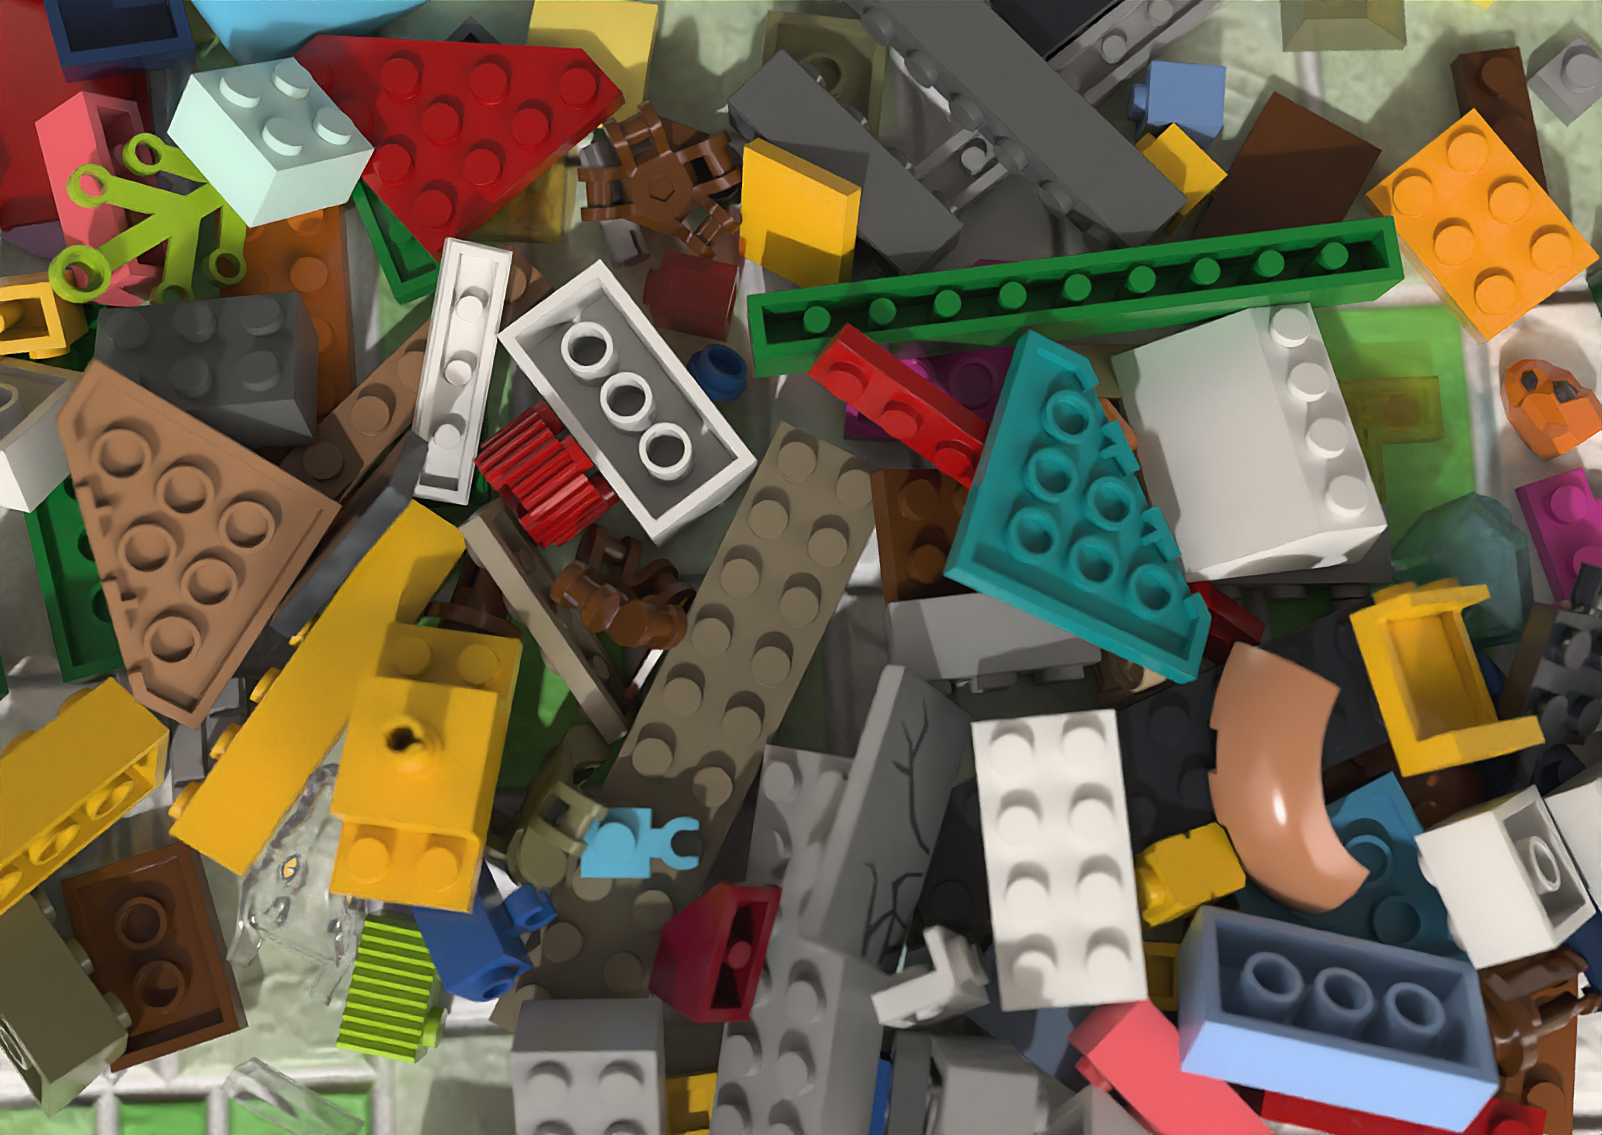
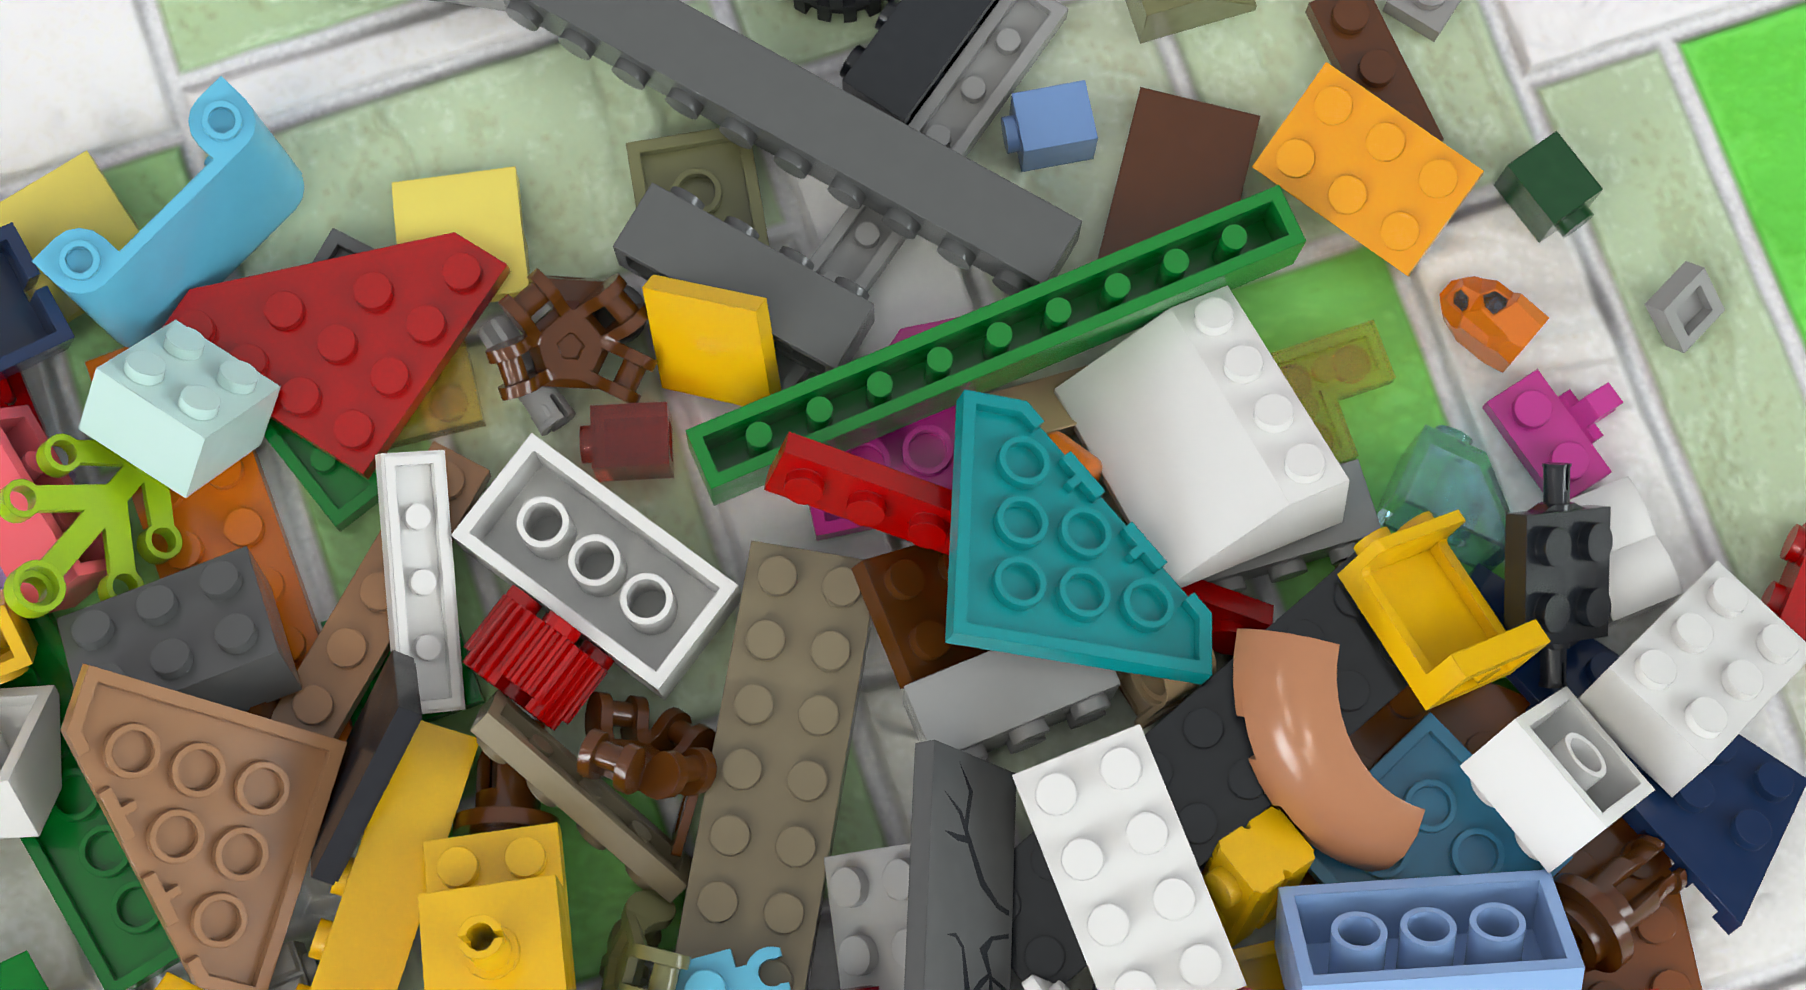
camera: 15 degrees left, 5 degrees down
blue plate [686,344,748,402] -> none
yellow brick [1134,123,1228,237] -> none

